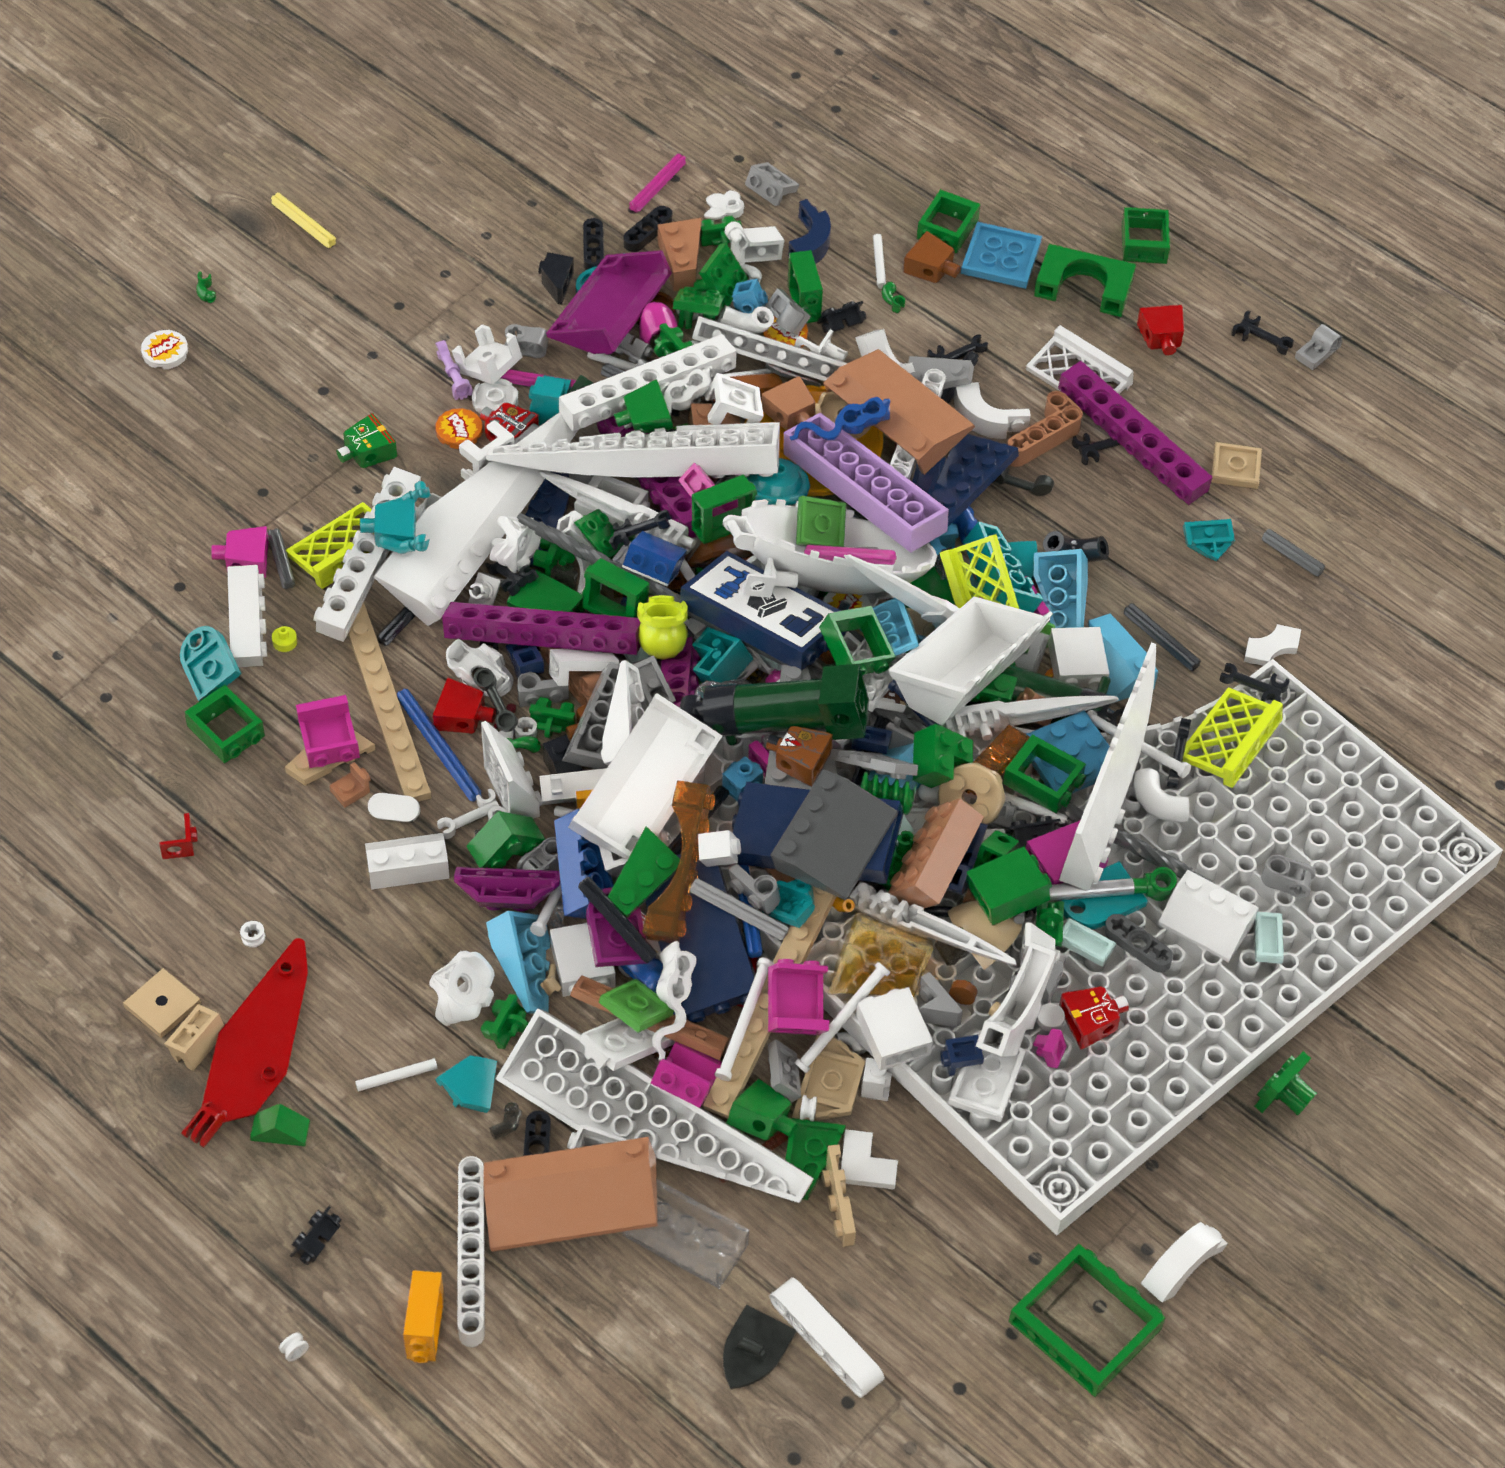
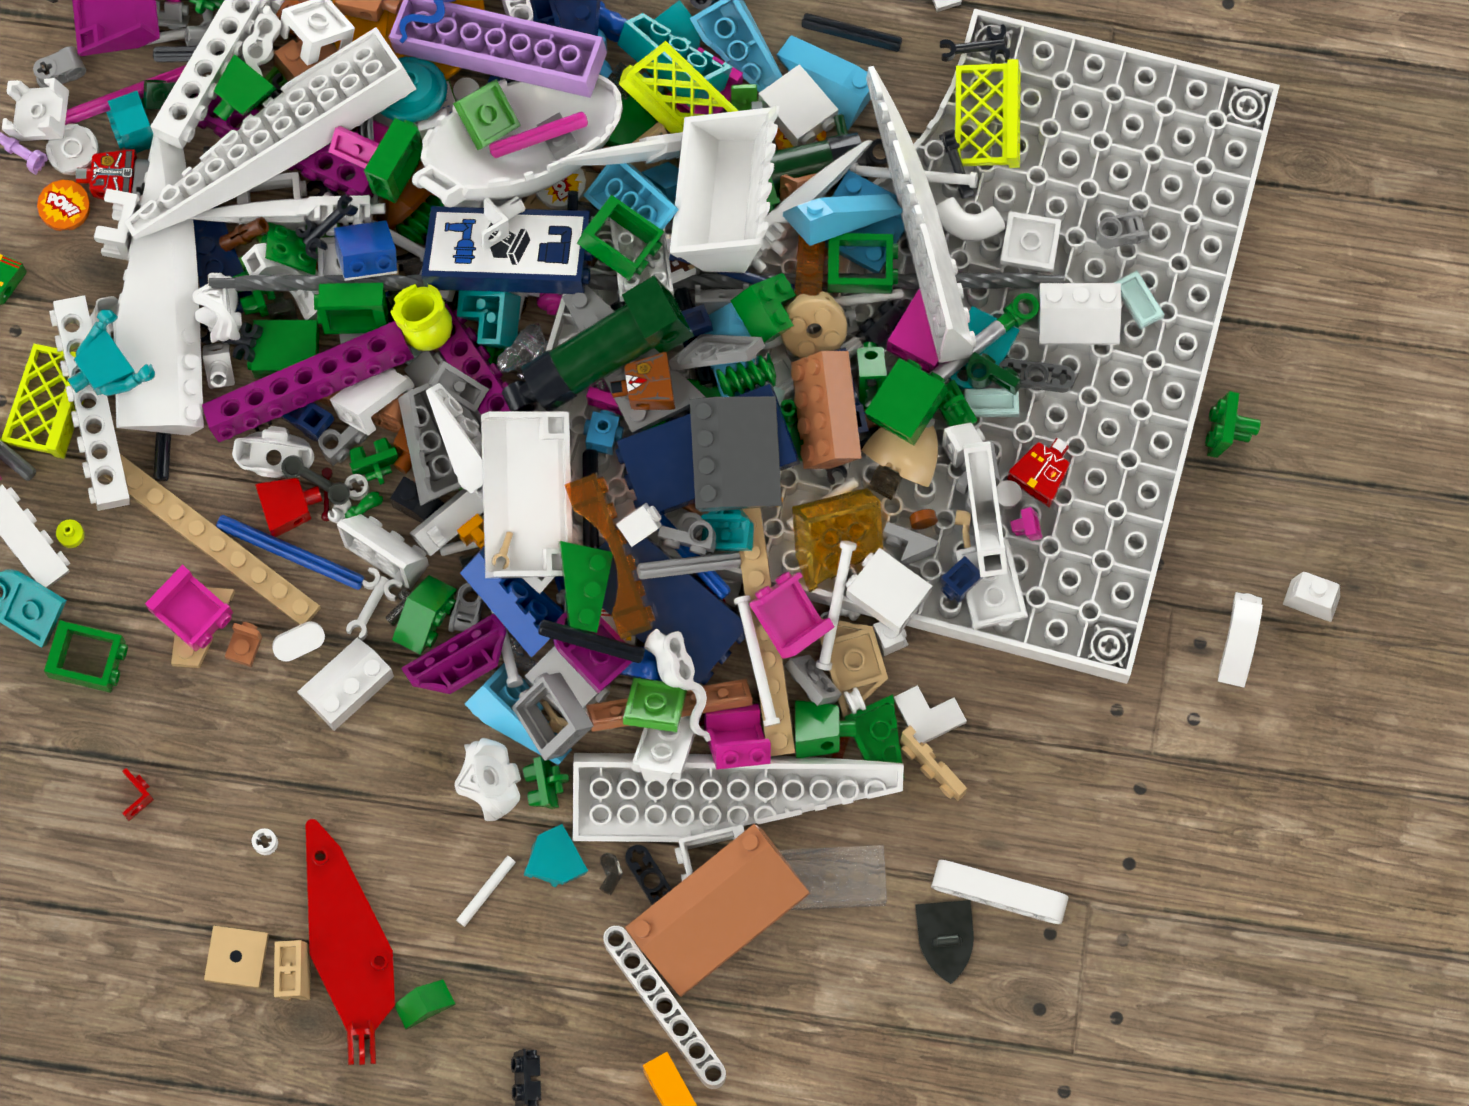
camera: 30 degrees left, 20 degrees up
white piece [848,882,1017,965] -> none
green window [1008,1243,1166,1397] -> none
none -> reddish brown pin [219,217,269,251]
none -> tan hand [492,532,513,569]
none -> light grey window [512,672,594,761]
none -> medium azure wedge [783,194,902,246]
none -> dark green plate [966,352,1021,395]
none -> white plate [1000,211,1062,273]
none -> white torso [1283,572,1340,622]

